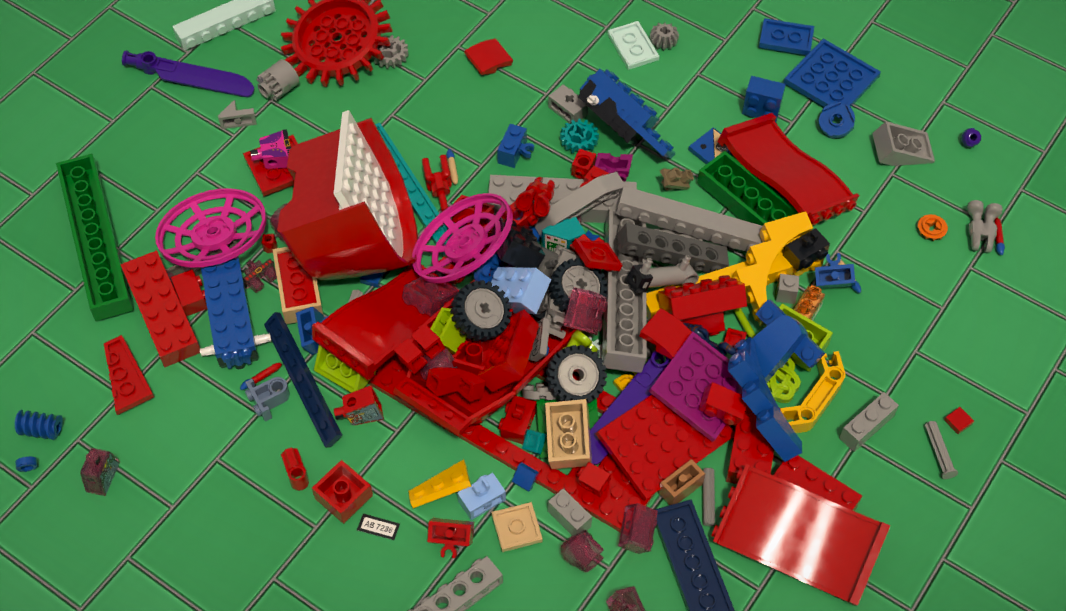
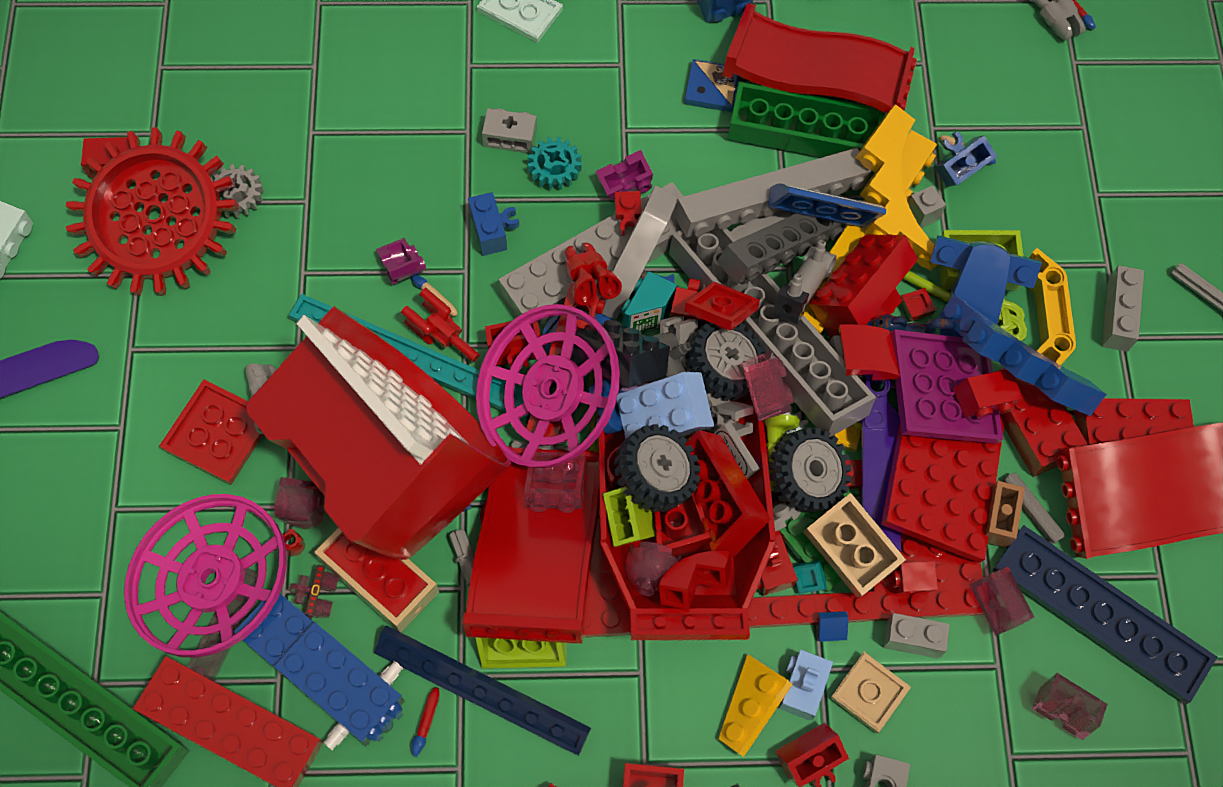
camera: 40 degrees left, 10 degrees up
red brick [171,269,207,316] -> none
light grey slope [218,100,257,129] -> none
sand blue pin [245,377,290,422] -> none
torso [250,129,291,169] -> none
light grey gear [256,59,299,101] -> none
blue brick [296,306,328,355] -> none
red torso [334,386,384,425] -> none
red piece [394,324,445,374] -> none
red slope [464,38,513,75] -> none
clear pink piece [560,530,604,573] -> none
red brick [571,149,596,179] -> none
blue piece [578,69,676,159] -> none
dark tan hips [660,168,694,191] -> none
black brick [783,228,830,271] -> none
clear orange hips [793,285,825,321] -> none
orange gear [917,214,948,241] -> none
red tile [944,407,974,434] -> none
none -> magenta cylinder [376,238,427,284]
none -> blue slope [768,183,886,228]

